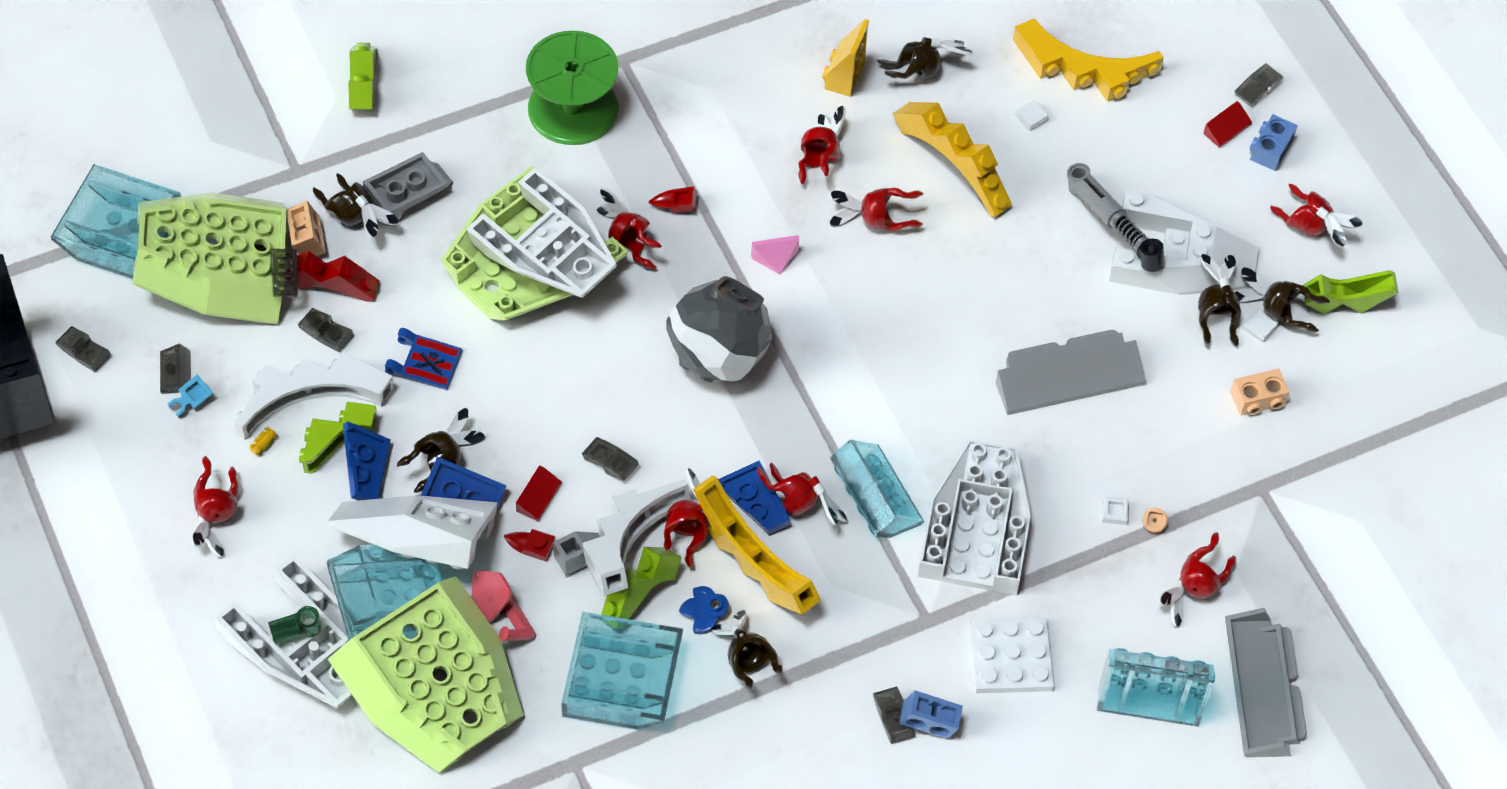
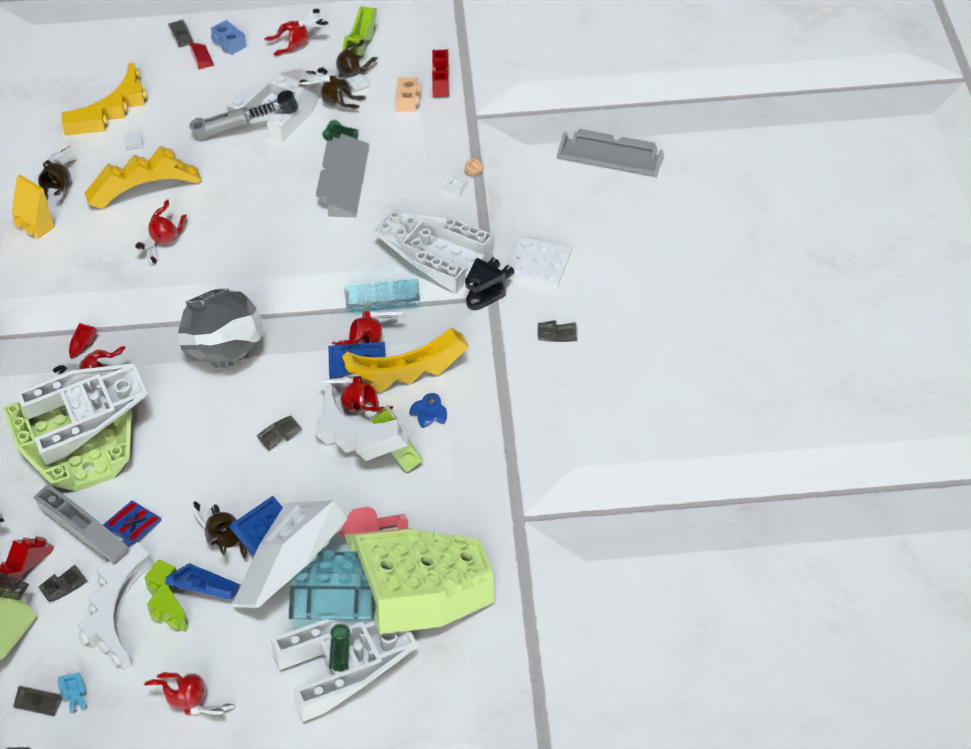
camera: 65 degrees left, 10 degrees down
yellow piece [249,427,277,456] -> none
red plate [504,529,555,562] -> none
red slope [516,465,562,521] -> none
light grey slope [553,531,600,576] -> none
clear light blue slope [561,612,683,730] -> none
dark brown hair [711,610,783,689] -> none
bright pink slope [751,235,799,275] -> none
red hair [798,106,846,184] -> none
medium blue brick [899,690,963,739] -> none
clear light blue slope [1096,648,1215,727] -> none
red hair [1158,532,1236,627] -> none
none -> light grey slope [33,484,129,563]
none -> clear green piece [322,120,359,141]
none -> red arch [432,49,449,97]
none -> black piece [465,257,515,311]

